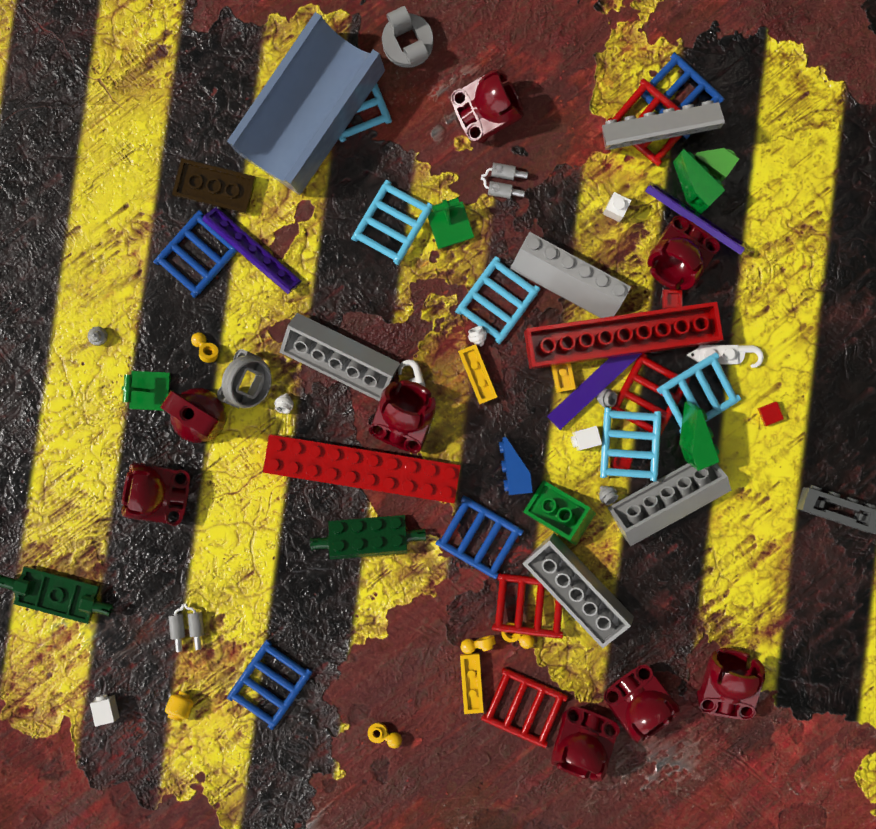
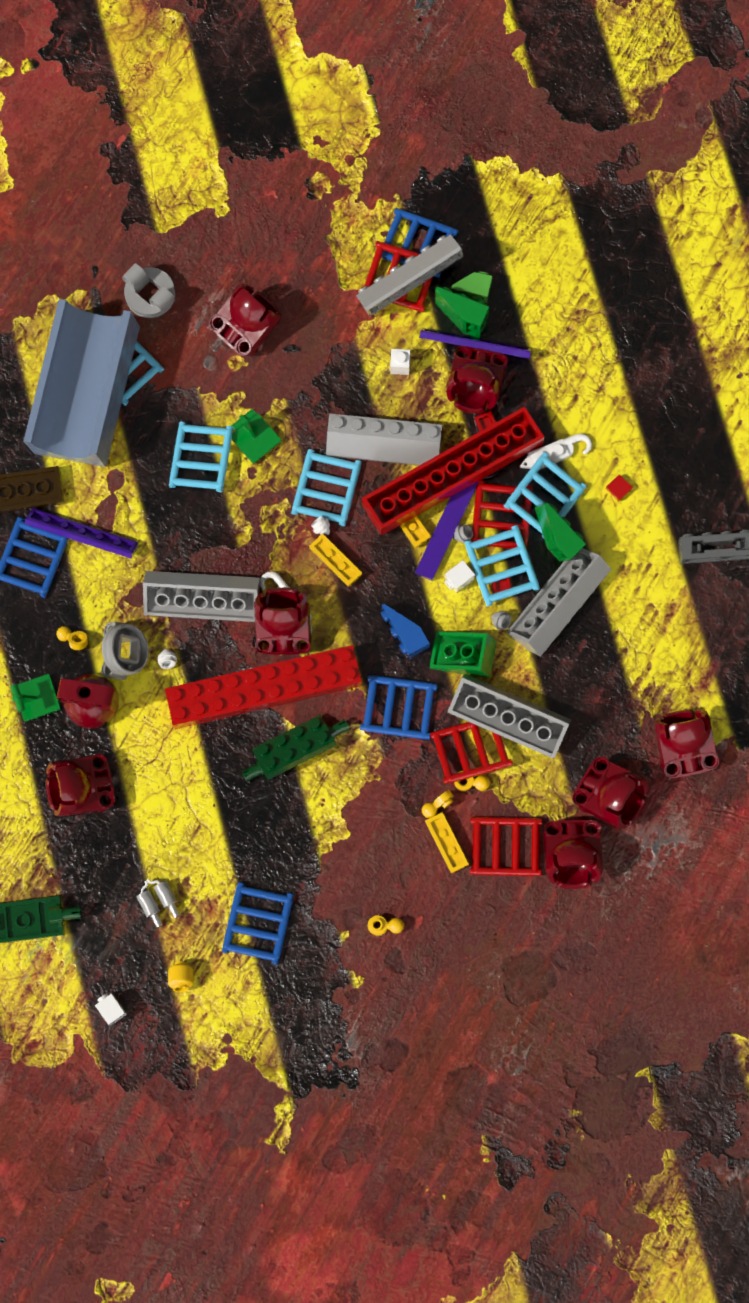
camera: 15 degrees left, 10 degrees down
light grey piece [481,162,528,199] -> none

